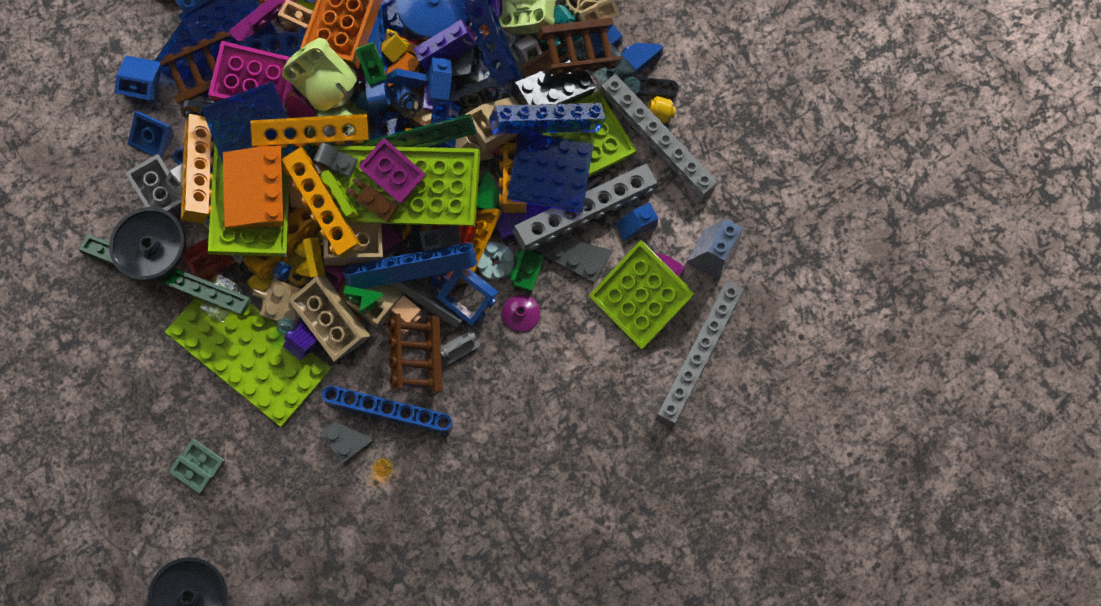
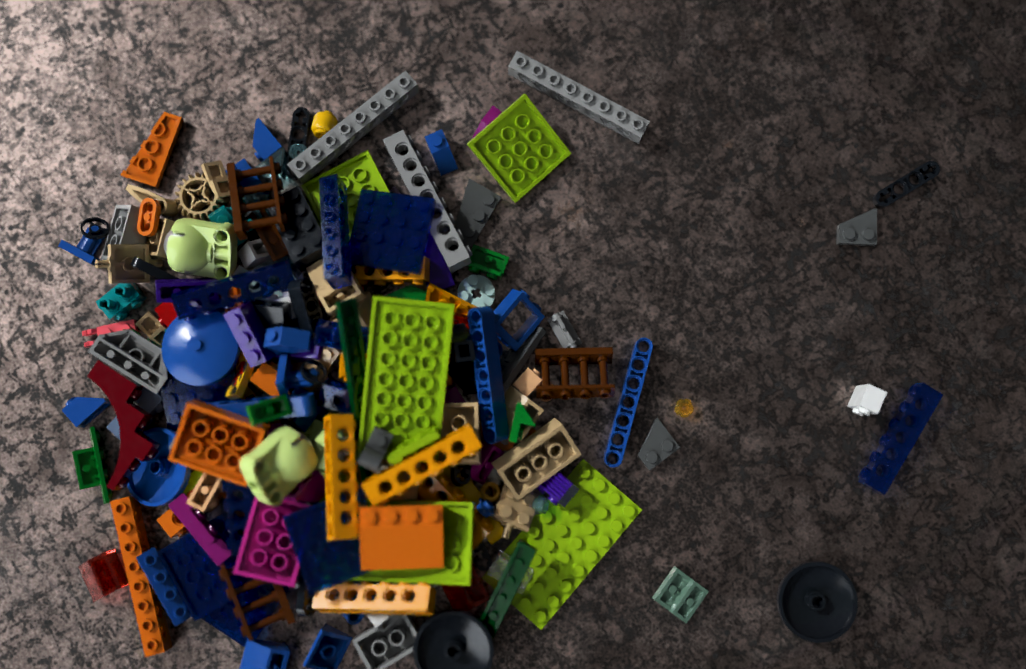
camera: 85 degrees left, 10 degrees up
yellow tile [295,238,325,278] -> none
reddish brown hinge [345,177,399,222] -> none
magenta plate [359,138,427,205] -> none
yellow slope [381,34,408,62] -> none
magenta dish [502,295,540,332] -> none
sand blue slope [686,219,743,280] -> none

